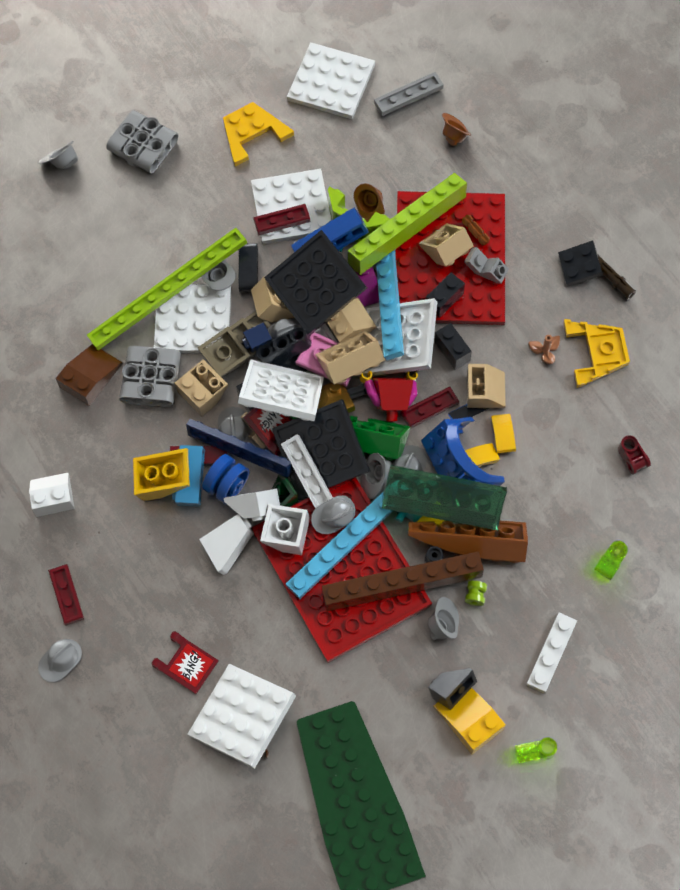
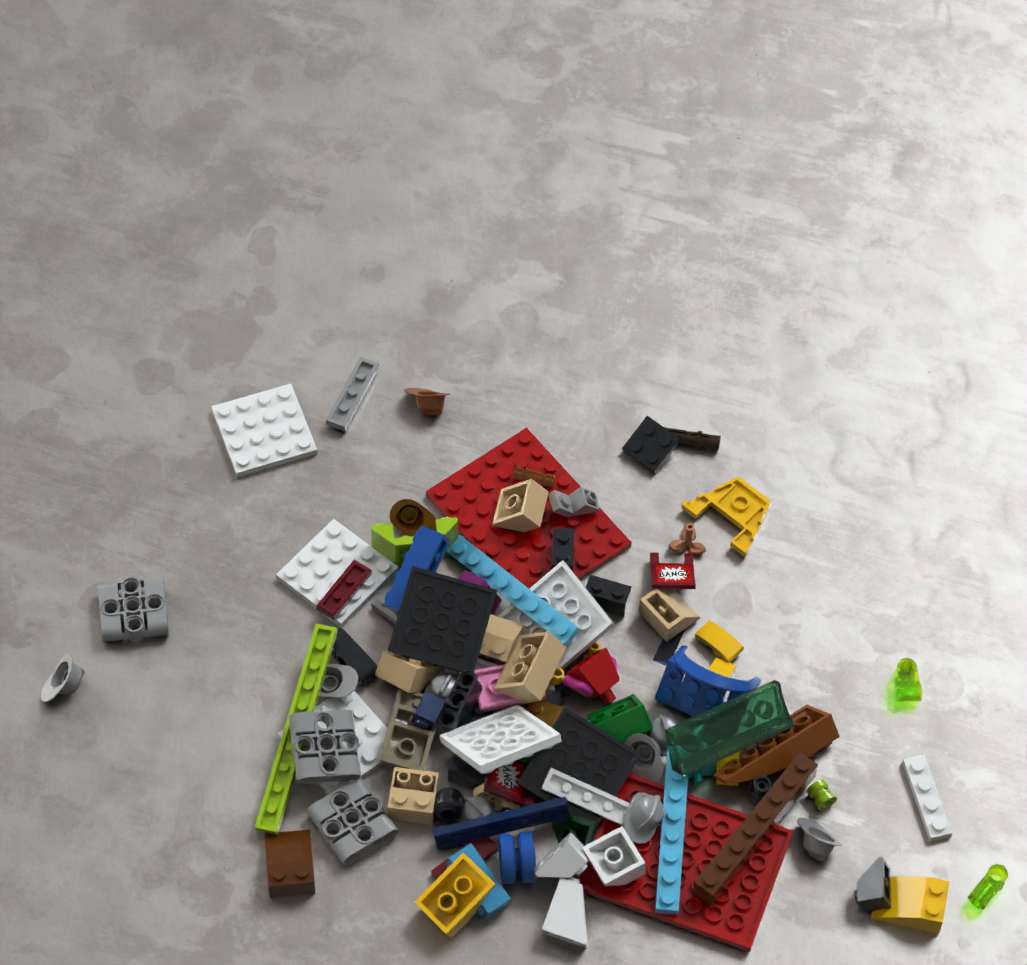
camera: 45 degrees left, 10 degrees down
yellow wing [223,102,294,167] -> none
lime brick [347,173,467,275] -> none
dark red tile [401,386,460,429] -> none
dark red piece [618,435,651,475] -> none
none -> light grey connector [289,710,361,783]
none -> black head [434,787,464,822]
none -> flag [649,553,696,589]

